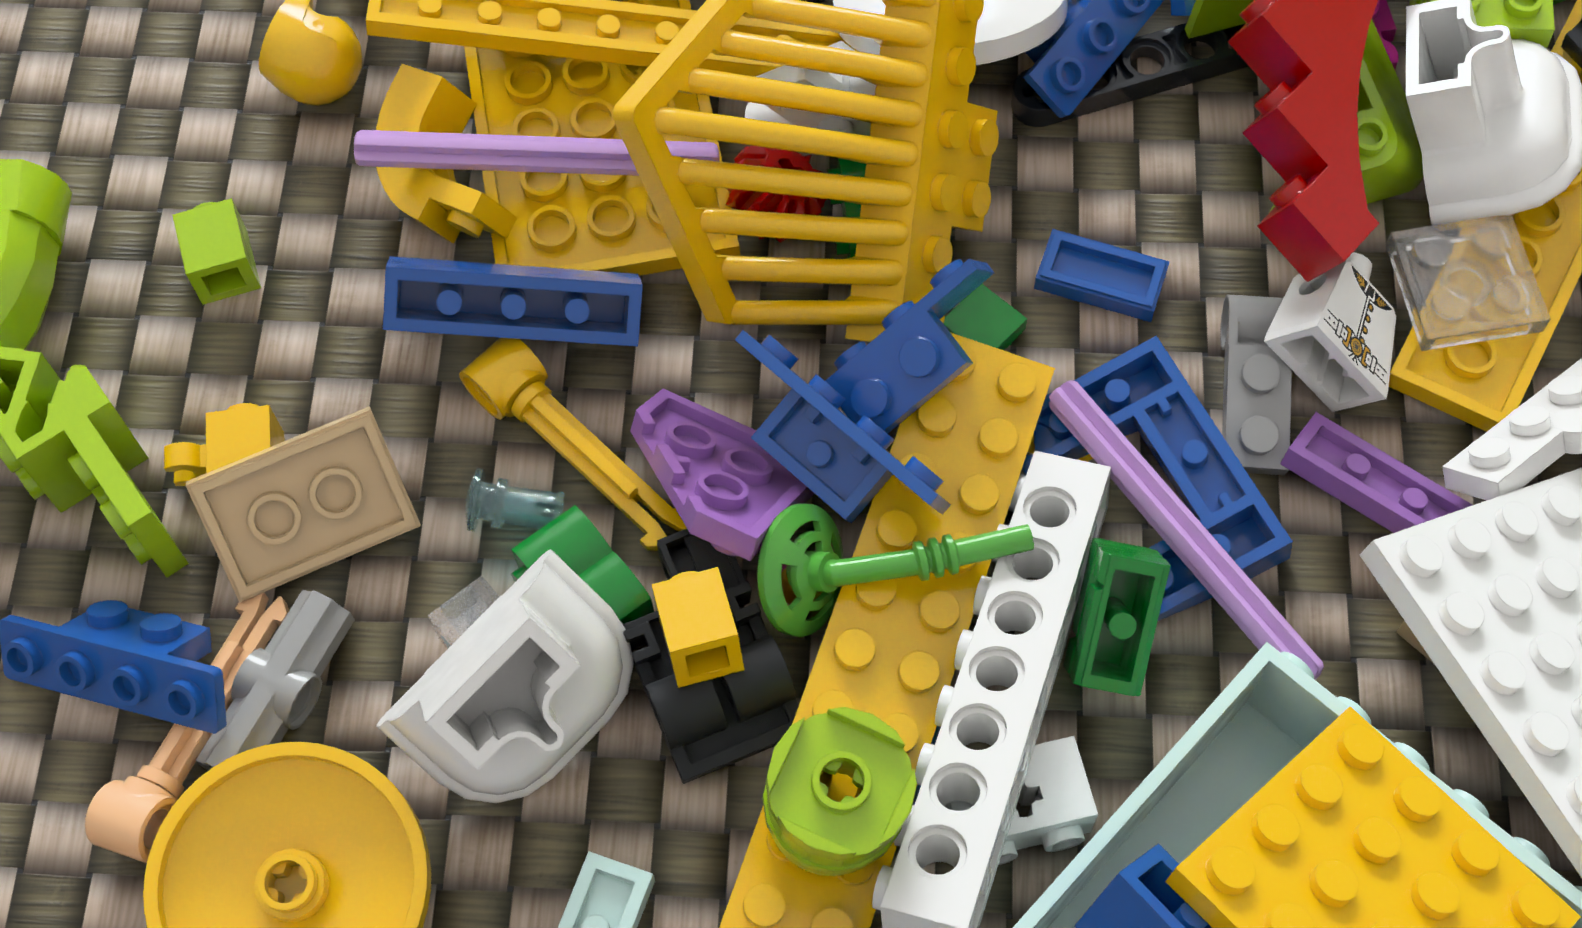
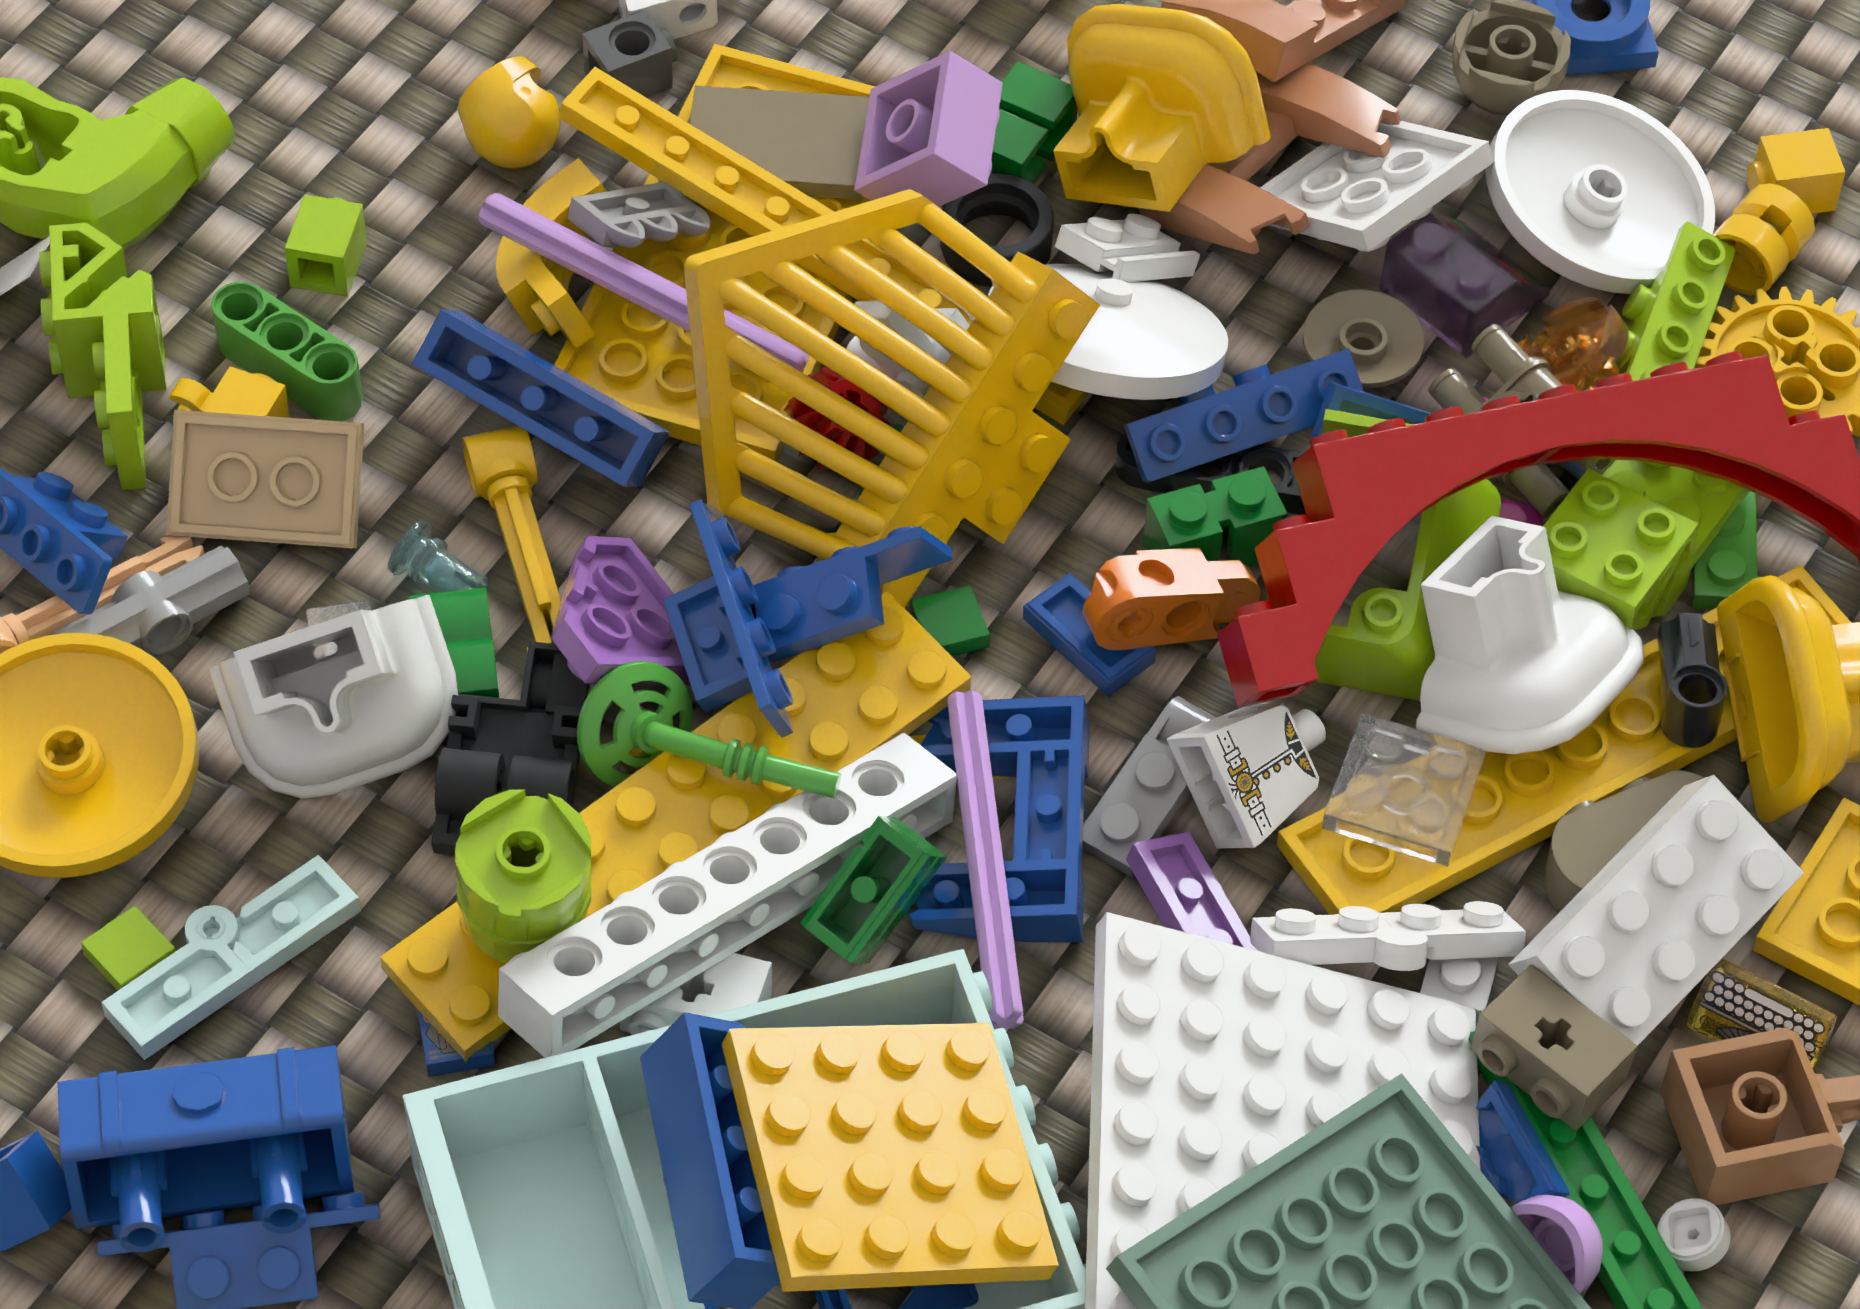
camera: 25 degrees right, 10 degrees down
yellow brick [651,567,745,688] -> none
none -> bright green beam [211,281,363,421]
none -> light grey plate [567,182,711,248]
none -> orange piece [1081,548,1261,650]
none -> green piece [1143,466,1288,568]

